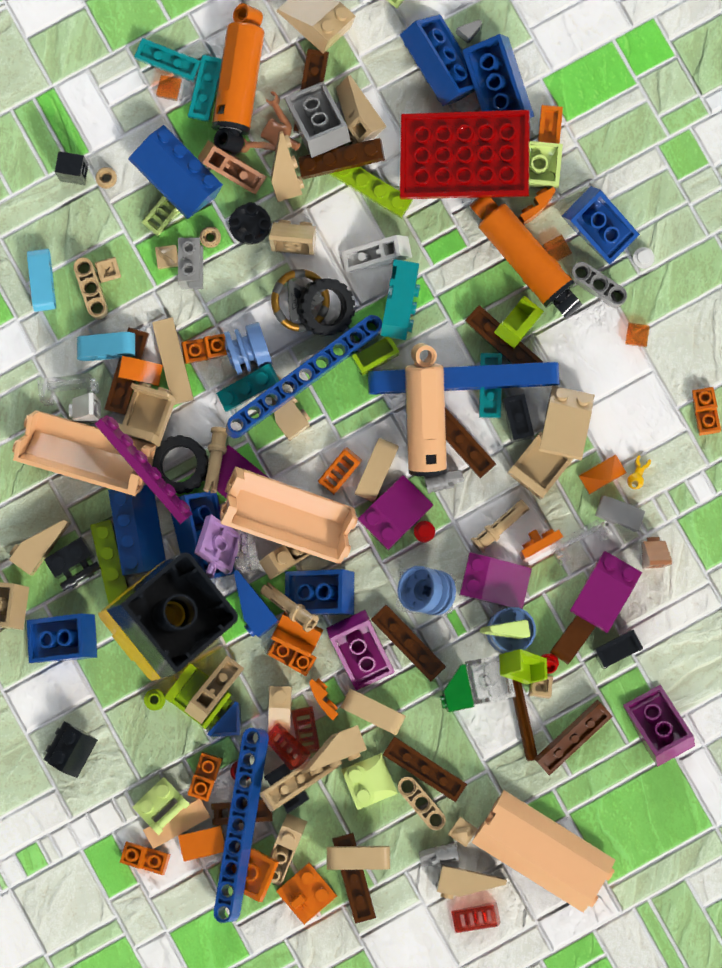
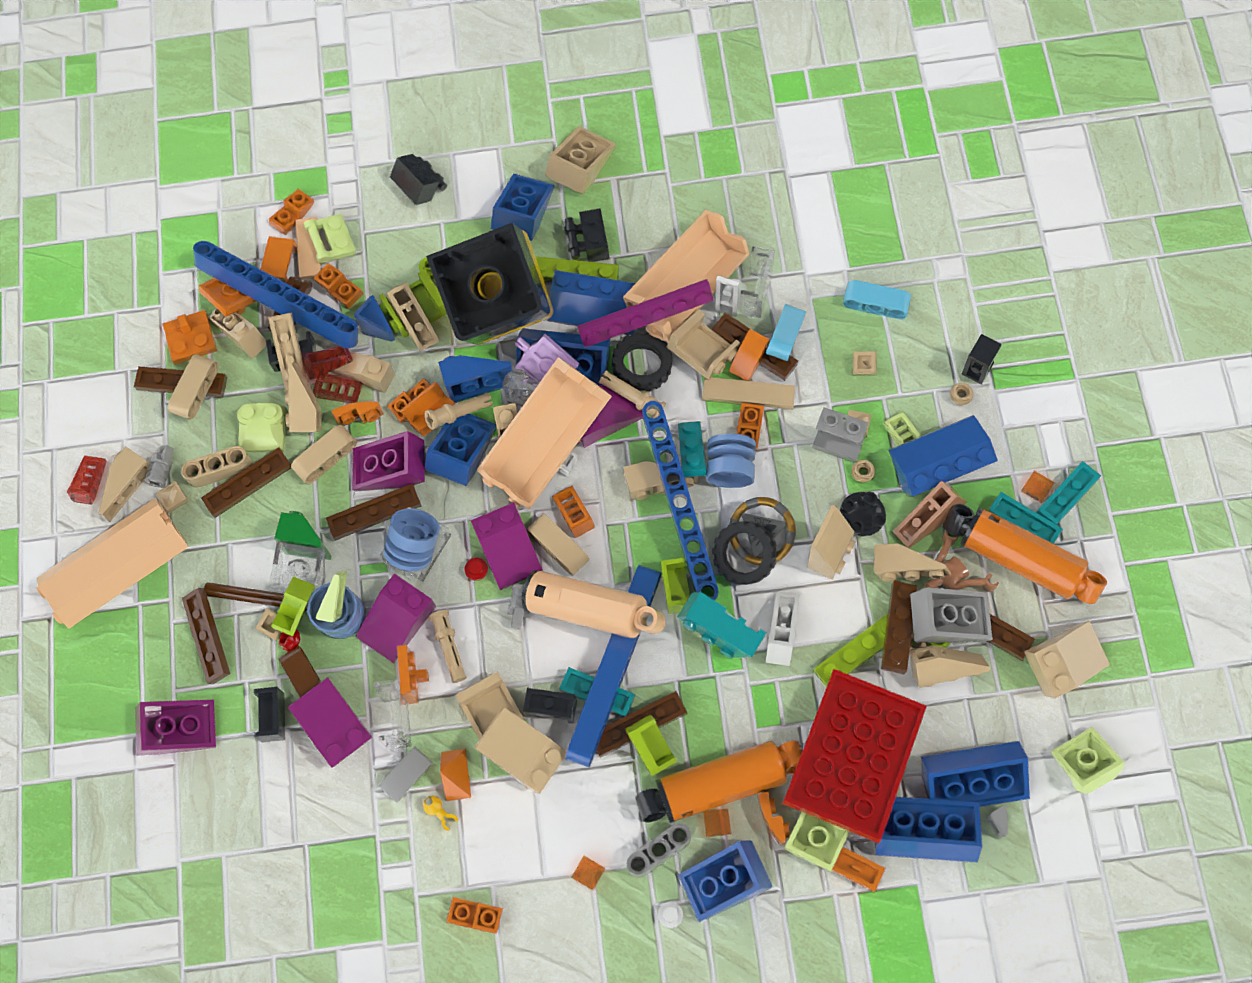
camera: 115 degrees right, 15 degrees down
tan slope [9,520,70,576] -> none
tan beam [74,257,108,320] -> none
reddish brown plate [445,407,496,479] -> none
nougat slope [641,537,672,569] -> none

